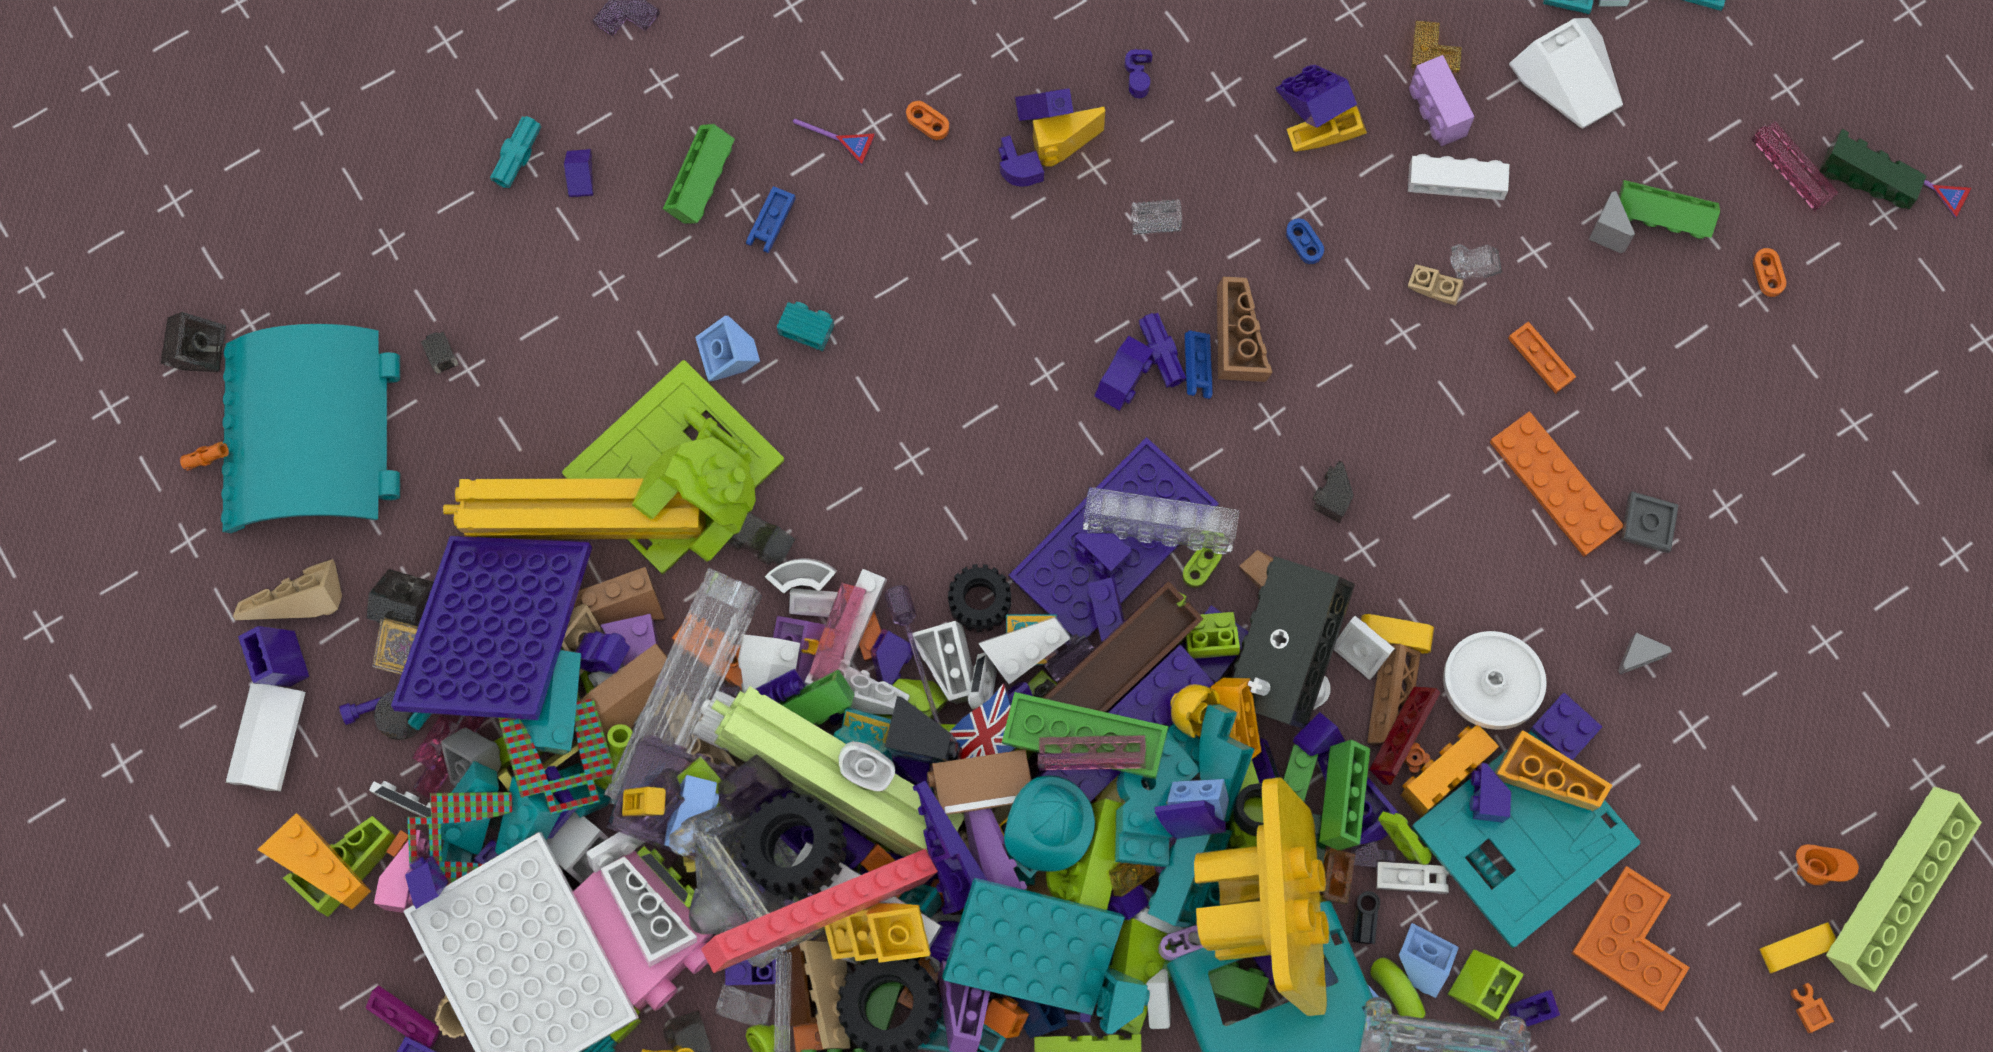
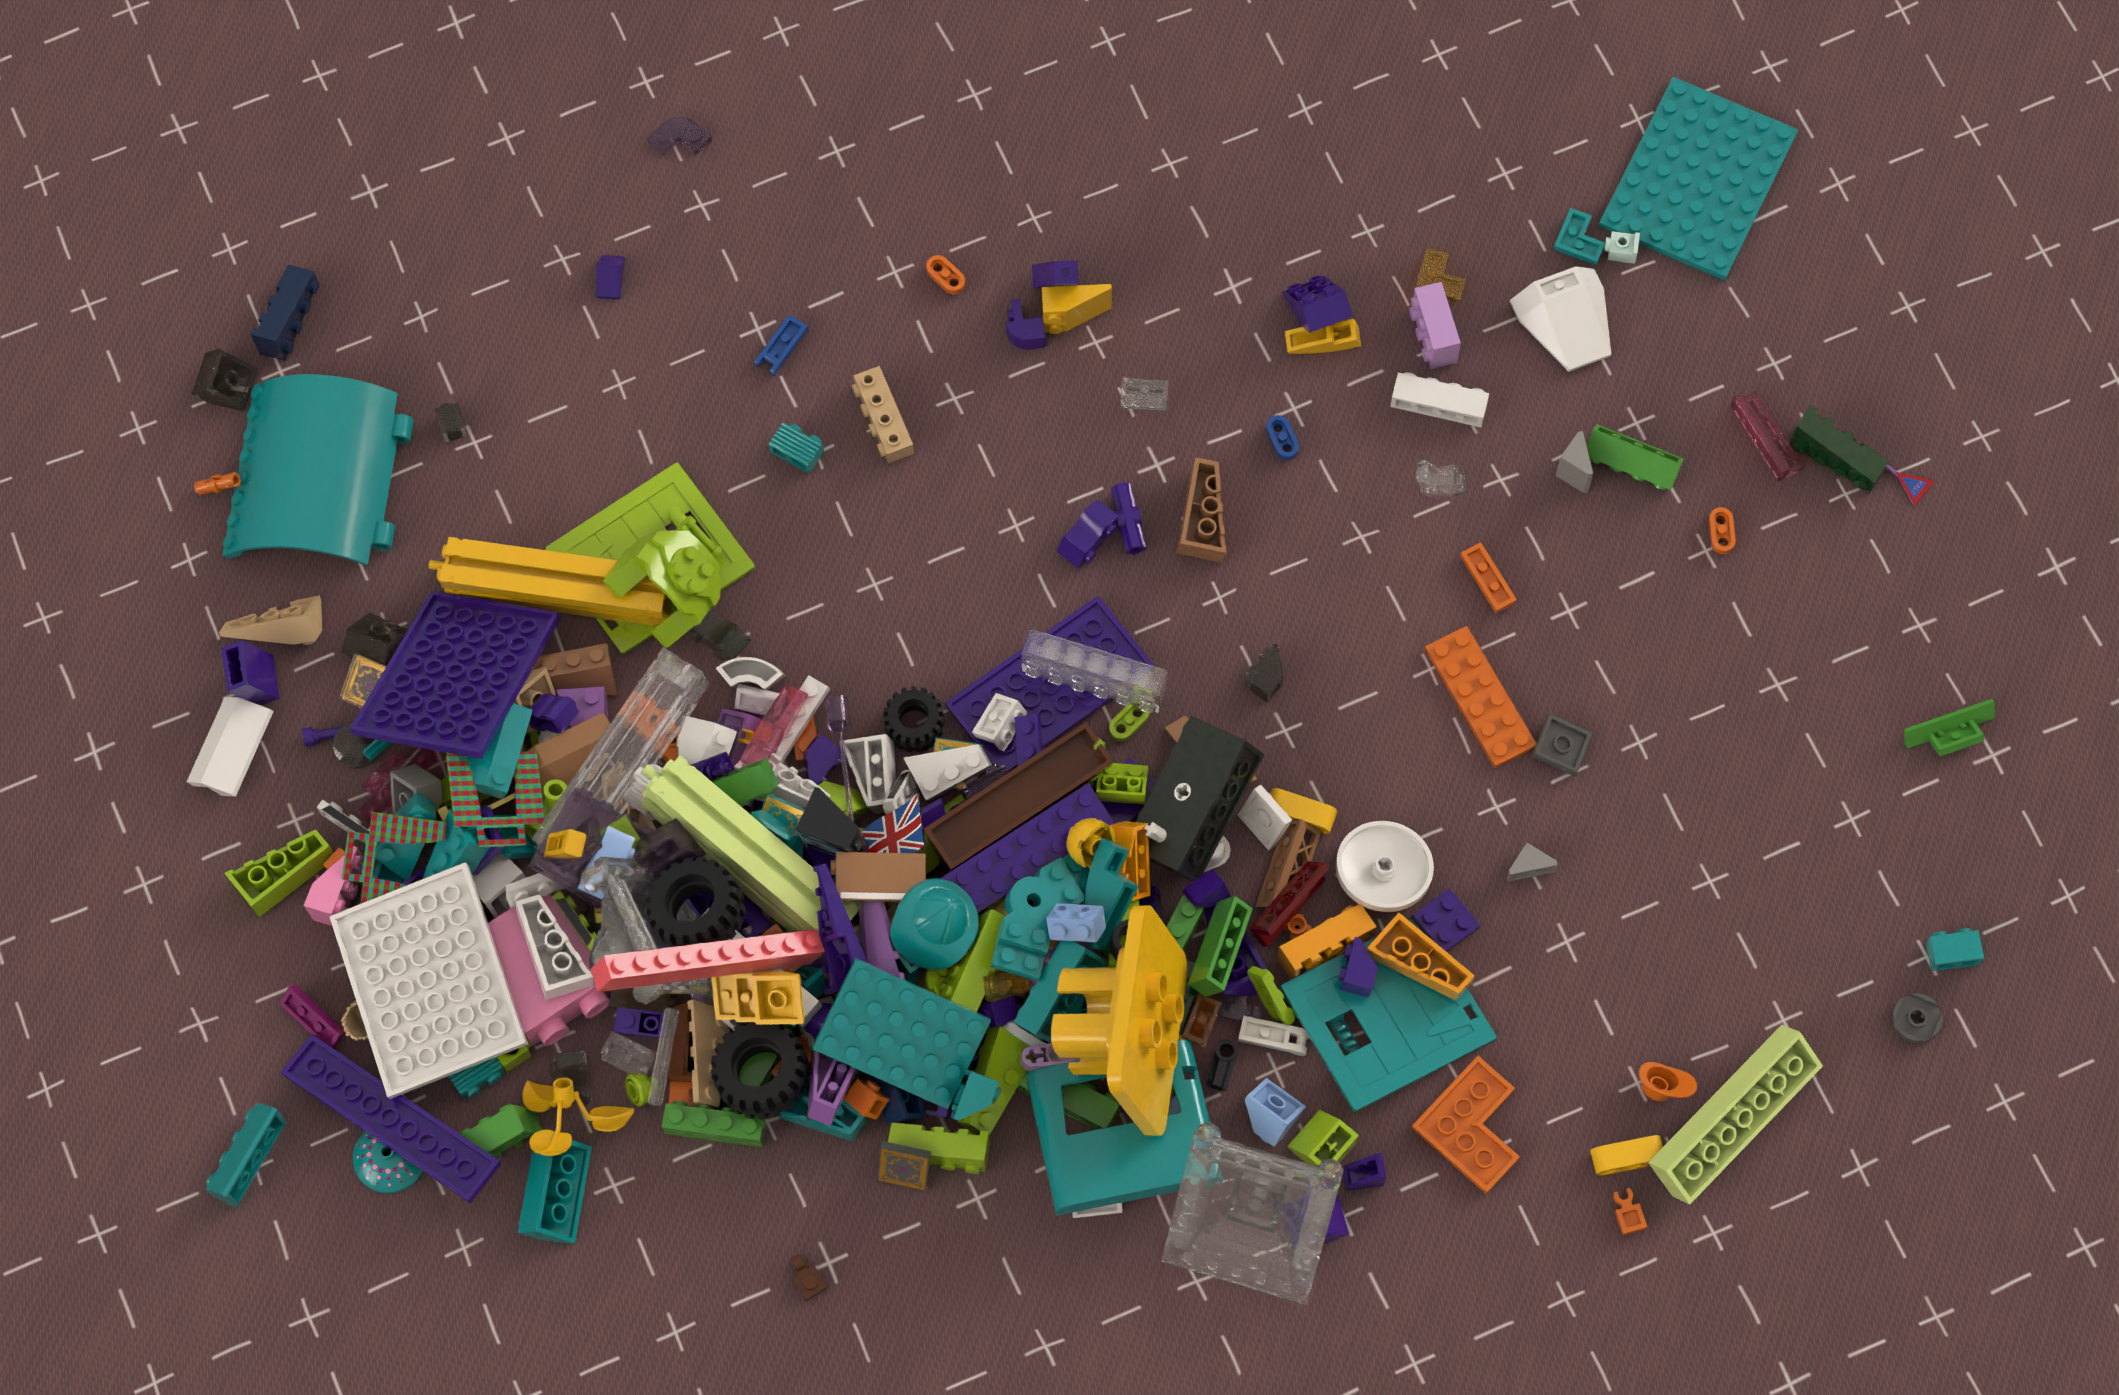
camera: 10 degrees right, 5 degrees down
light orange wedge [257,813,371,909] -> none
dark purple slope [405,856,448,909] -> none
teal piece [490,116,541,188] -> none
bright green brick [663,124,735,224] -> none
light blue slope [695,316,760,381] -> none
piece [793,119,875,165] -> none
white piece [838,741,895,791] -> none
bright green plate [1002,692,1169,779] -> none
clear pink fence [1038,735,1146,770] -> none
dark purple slope [1074,533,1132,577] -> none
dark purple leg [1124,49,1152,98] -> none
white slope [1146,969,1171,1029] -> none
dark purple slope [1155,800,1226,839] -> none
blue hinge [1185,330,1213,399] -> none
lime cylinder [1370,958,1426,1024] -> none
tan slope [1408,264,1464,306] -> none
none -> dark blue wedge [250,264,319,361]
none -> tan brick [852,366,914,464]
none -> white bracket [972,693,1027,751]

